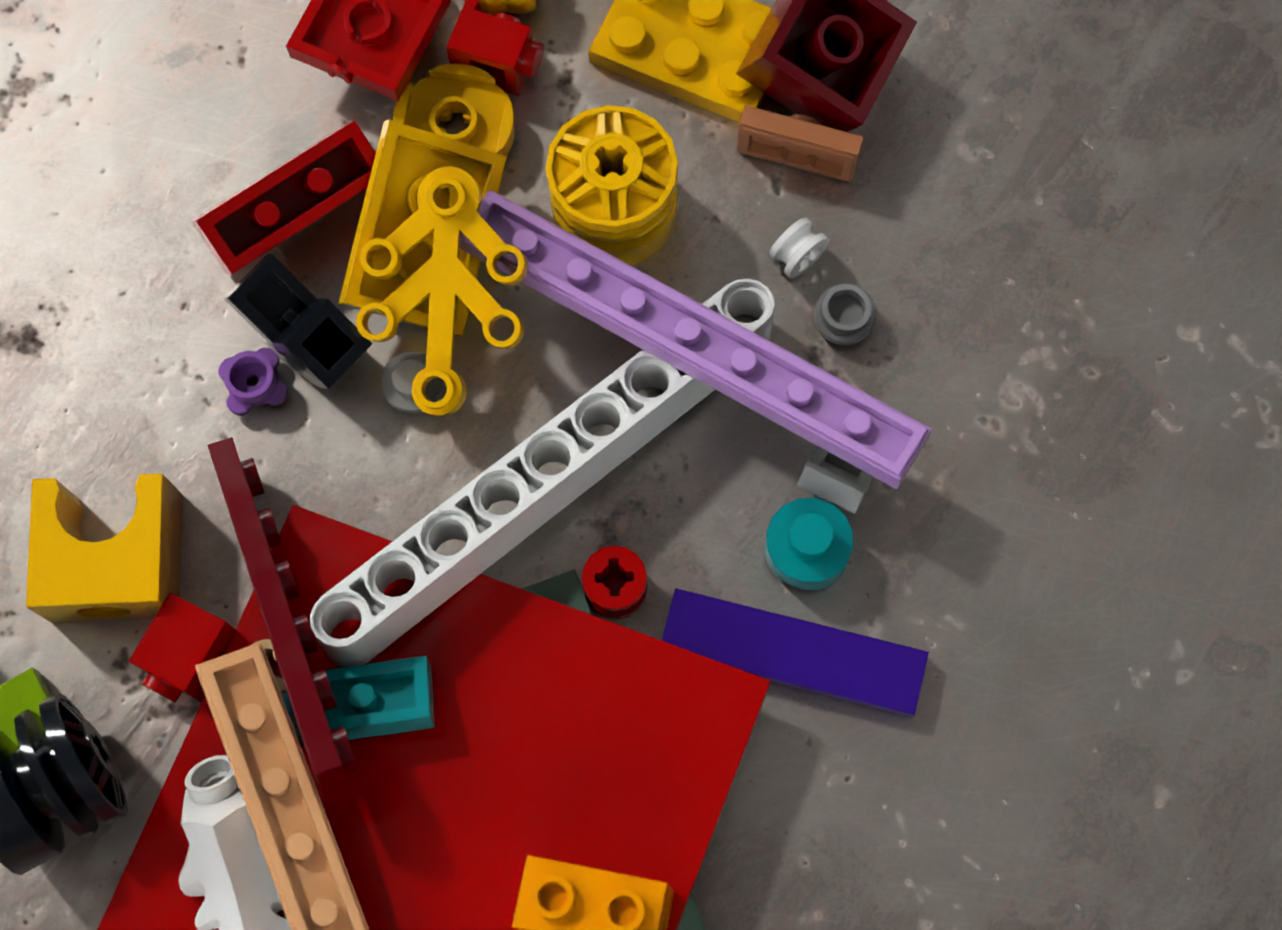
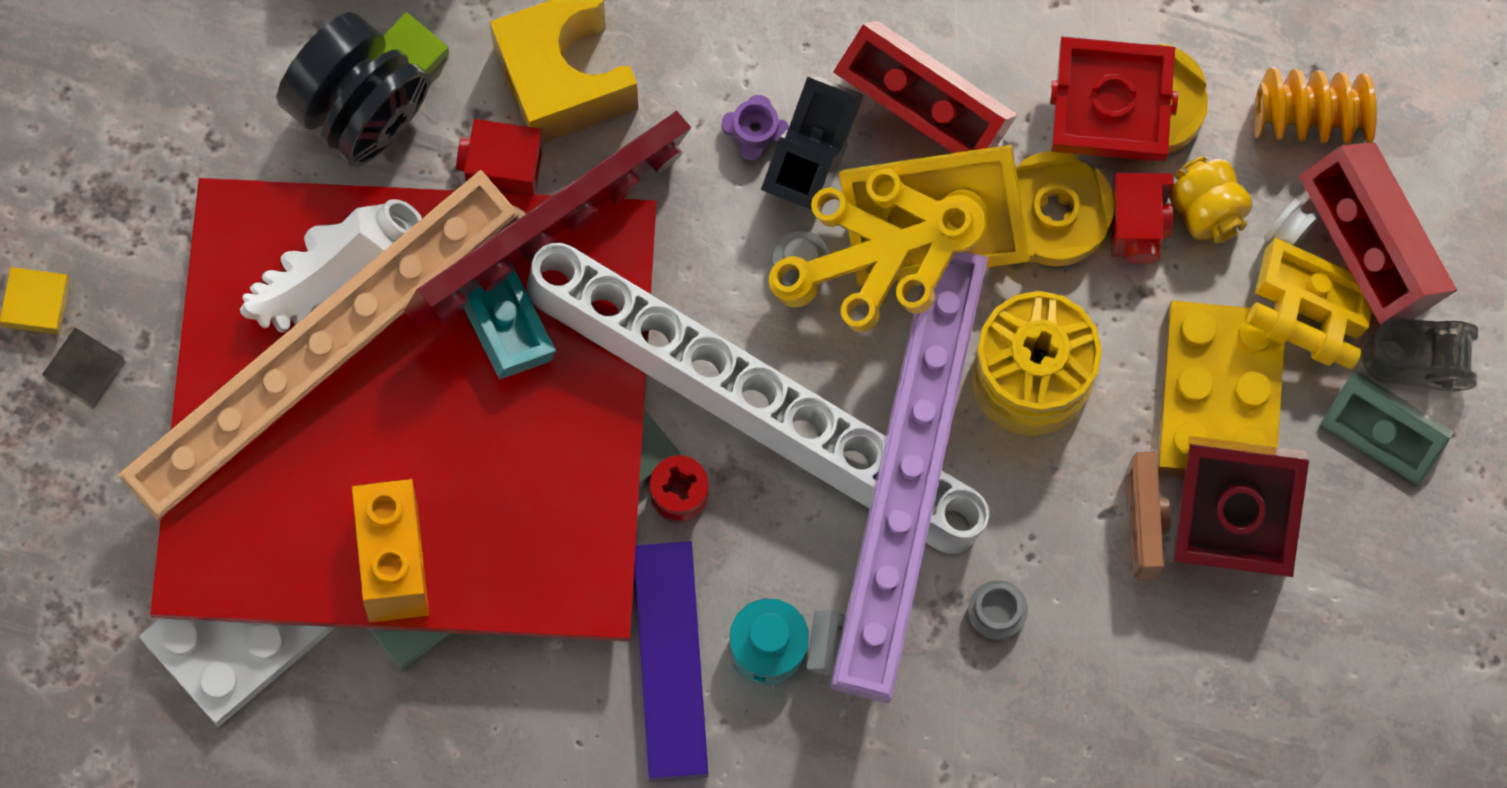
camera: 65 degrees right, 0 degrees up
white bush [768,217,830,279] -> none

